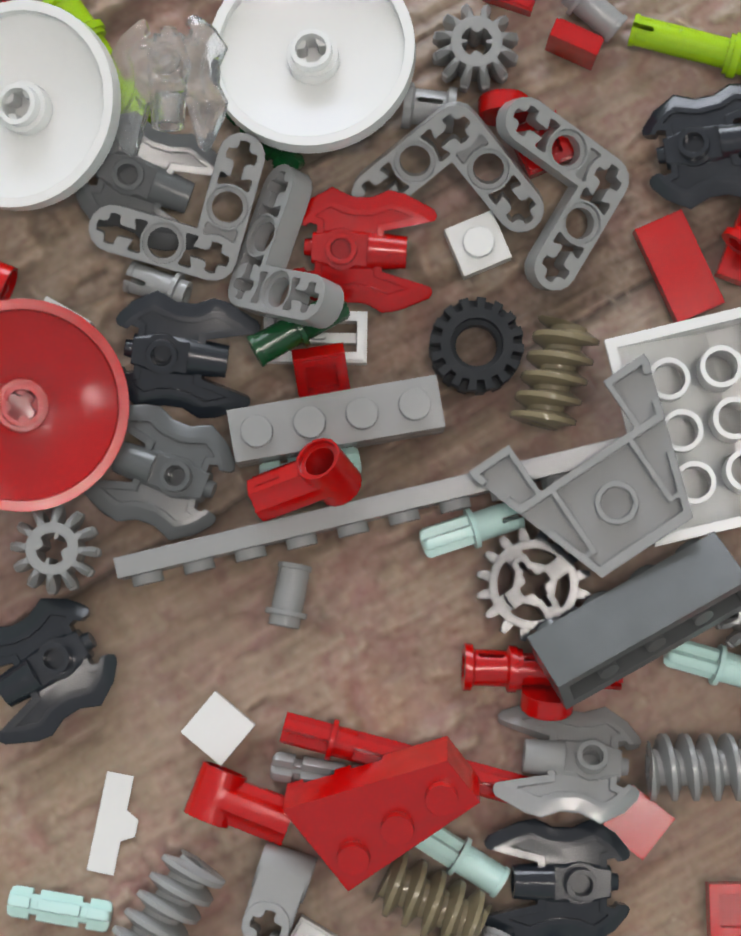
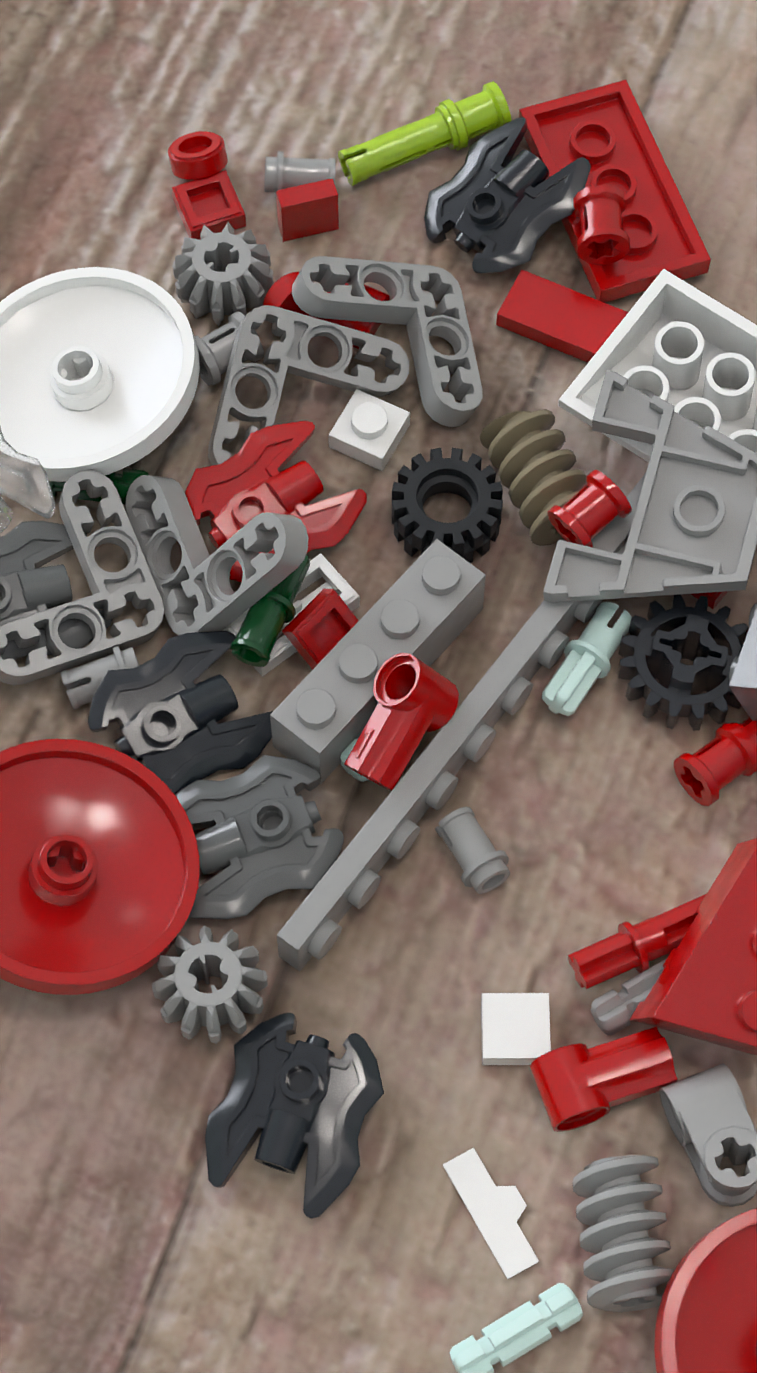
camera: 40 degrees left, 20 degrees down
none -> red bush [547,470,632,548]

